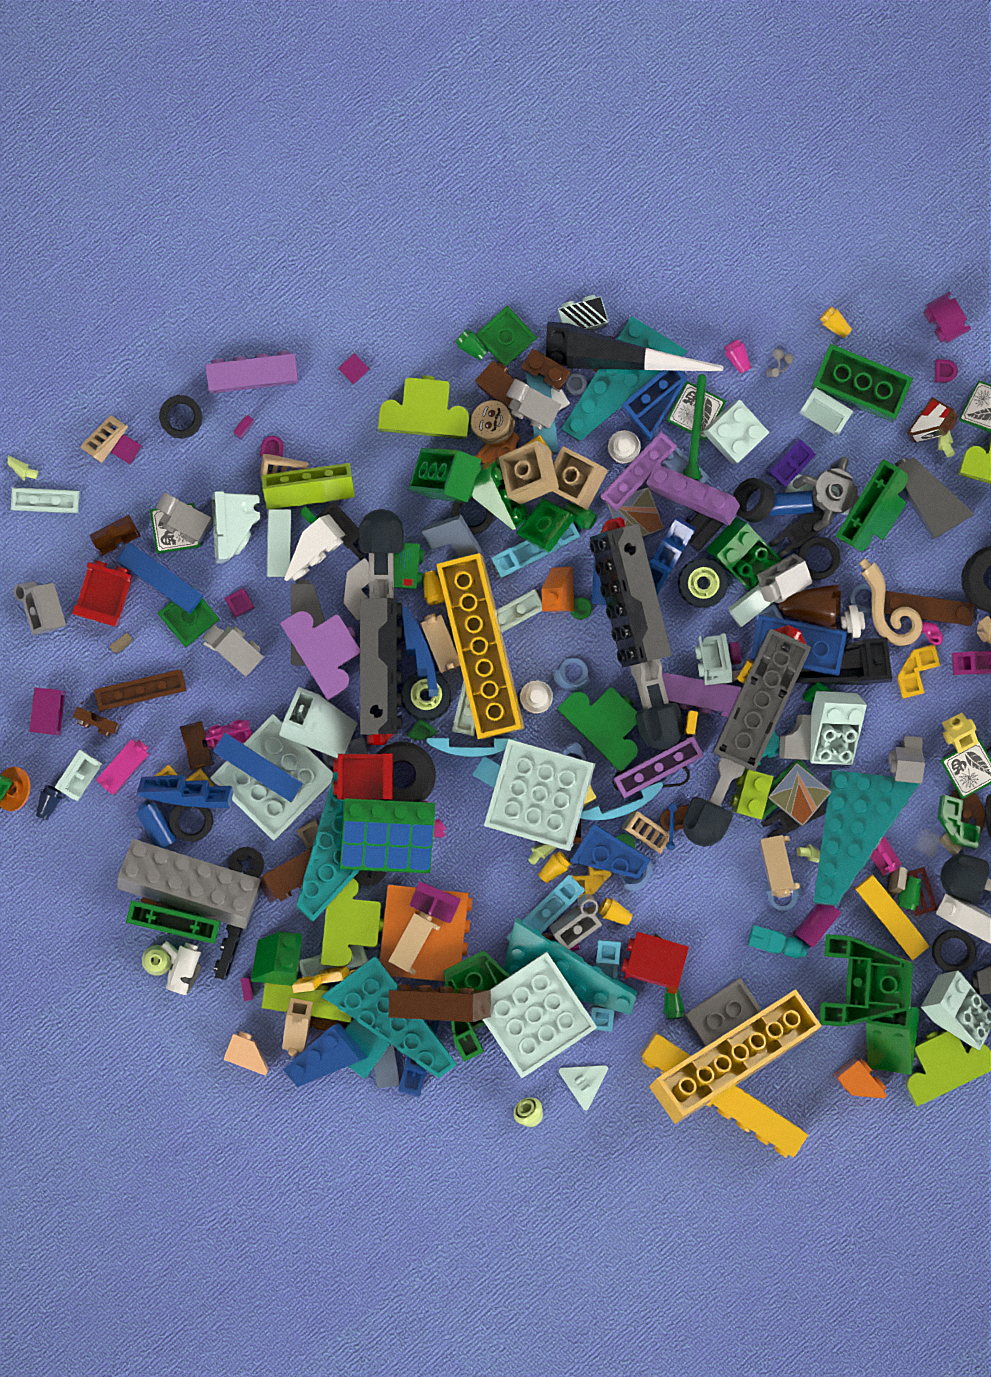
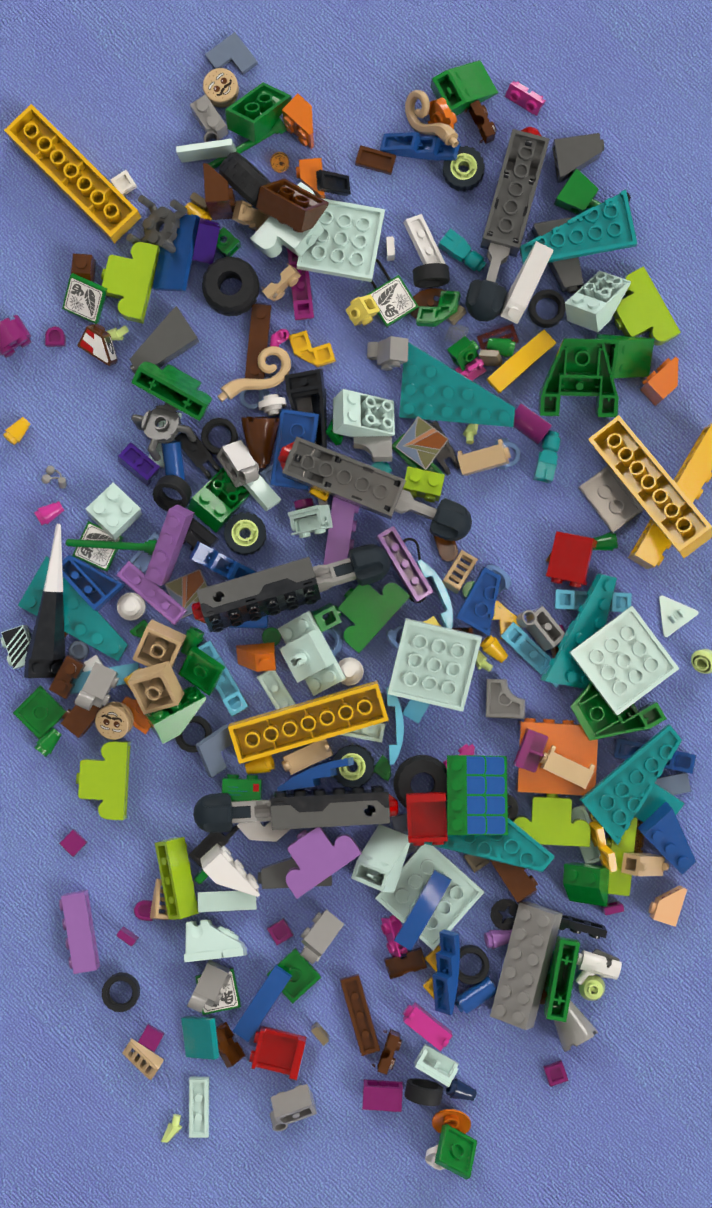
camera: 90 degrees left, 0 degrees up
reddish brown wedge [389,984,491,1022] -> none
green brick [407,448,482,502] -> none
yellow cone [598,897,633,926] -> none
blue hinge [666,803,678,850] -> none
yellow tile [684,711,698,736] -> none
light aqua panel [799,388,853,436] -> none
green brick [811,343,913,423] -> none
none -> green tile [129,619,148,638]
none -> teal tile [181,1016,219,1060]
none -> light aqua brick [278,611,346,696]
none -> green brick [311,603,342,633]
none -> black tyre [404,1078,443,1106]
none -> green brick [447,336,479,371]
none -> medium lavender cone [484,930,512,949]
none -> light grey tile [486,679,525,719]
none -> magenta tile [543,1060,569,1087]
none -> light grey cone [554,1000,598,1052]

